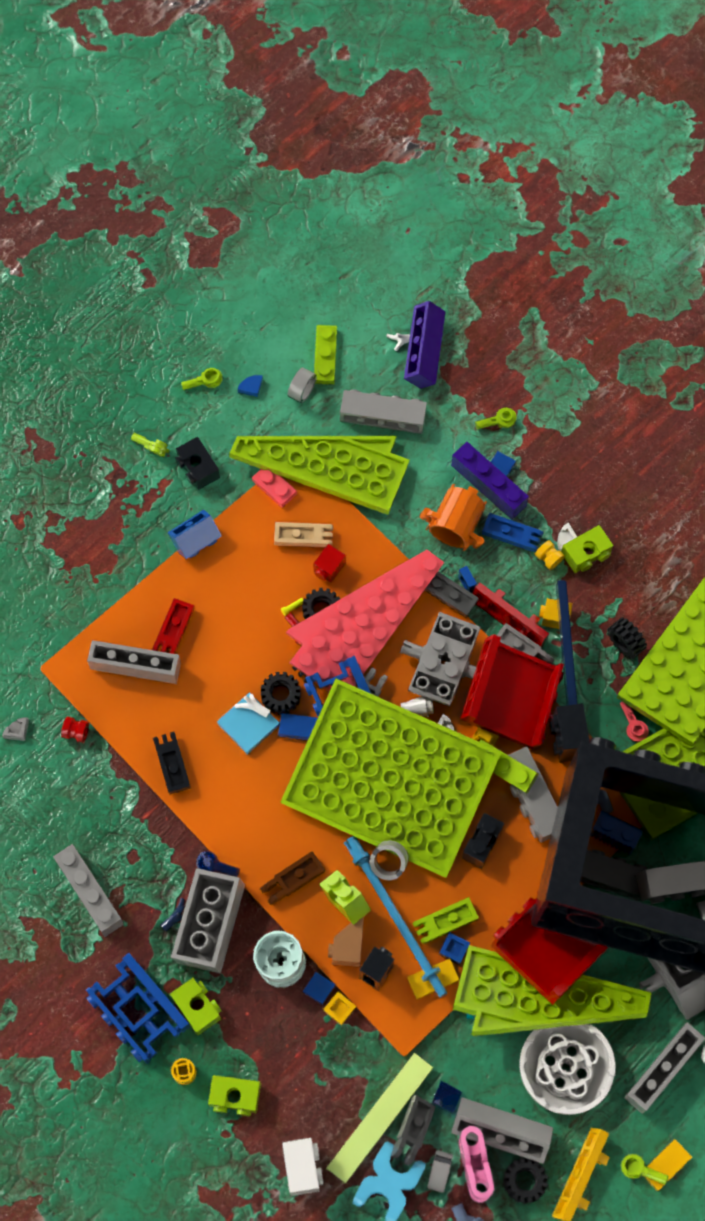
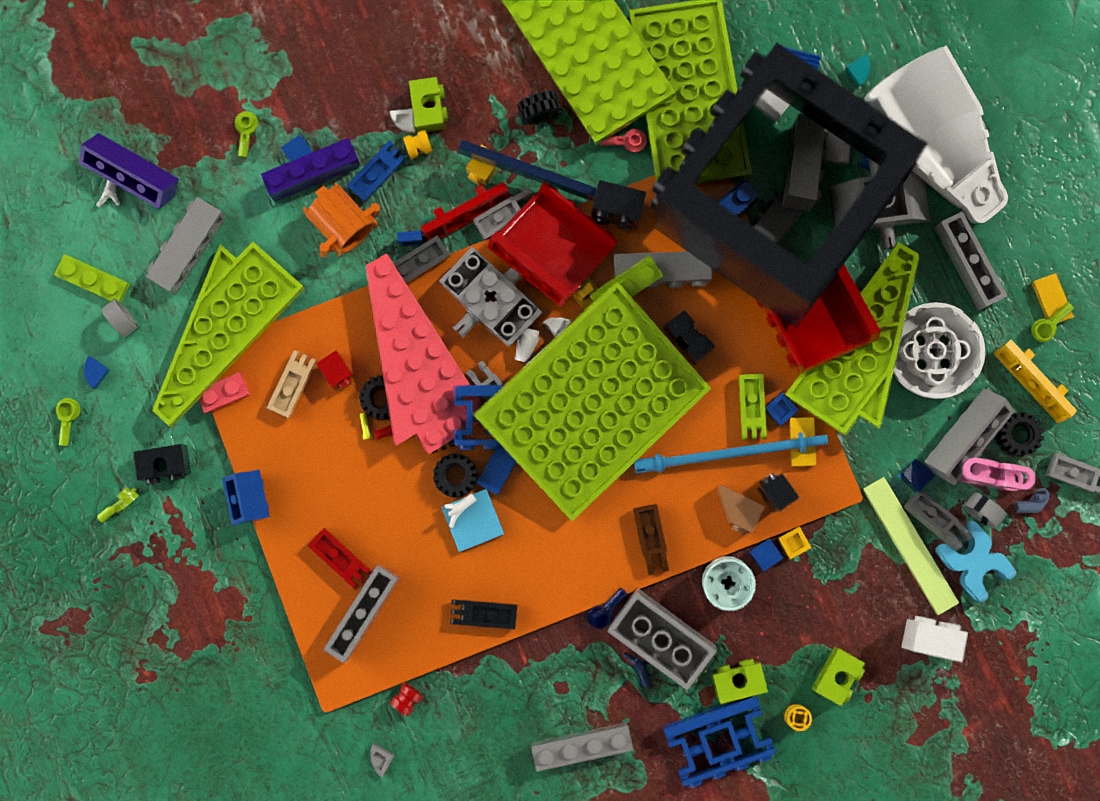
camera: 65 degrees left, 15 degrees up
lime brick [319,870,371,925] -> none
light grey piece [370,840,408,880] -> none

